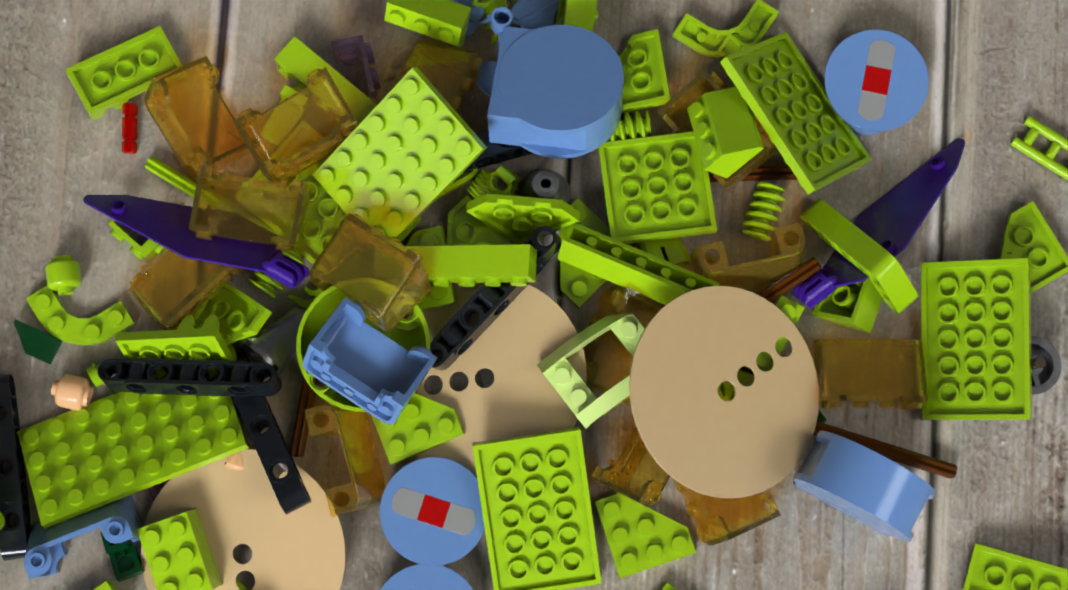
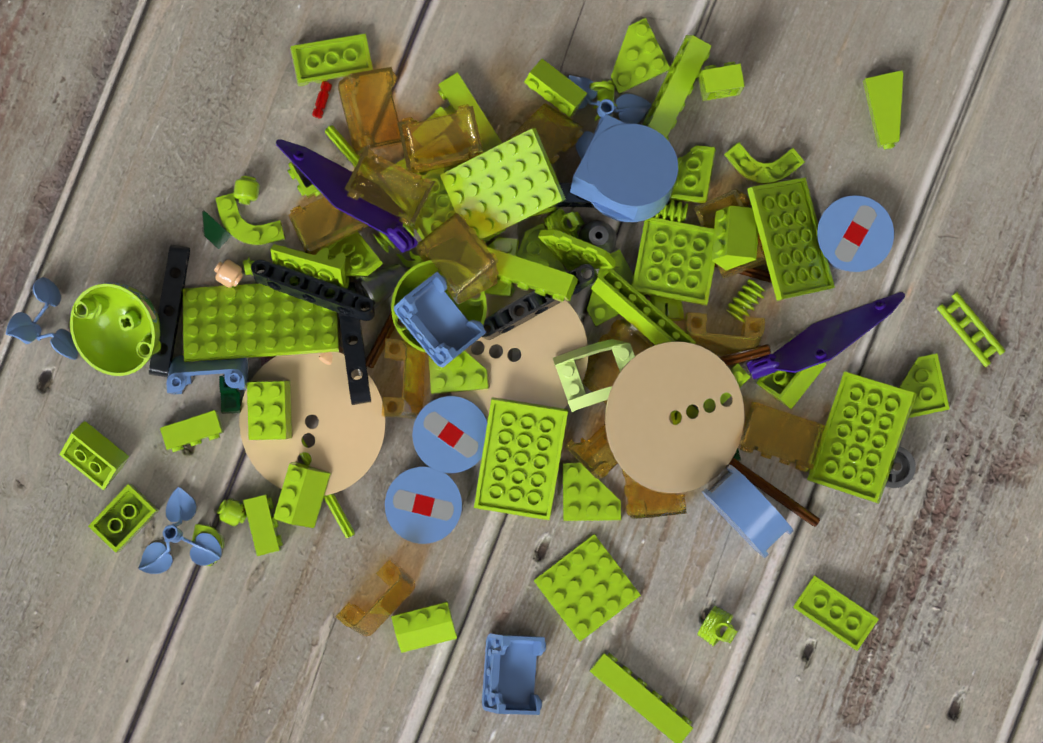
camera: 20 degrees right, 5 degrees up
bracket [332,35,381,98] -> none
lime beam [800,198,919,314] -> none

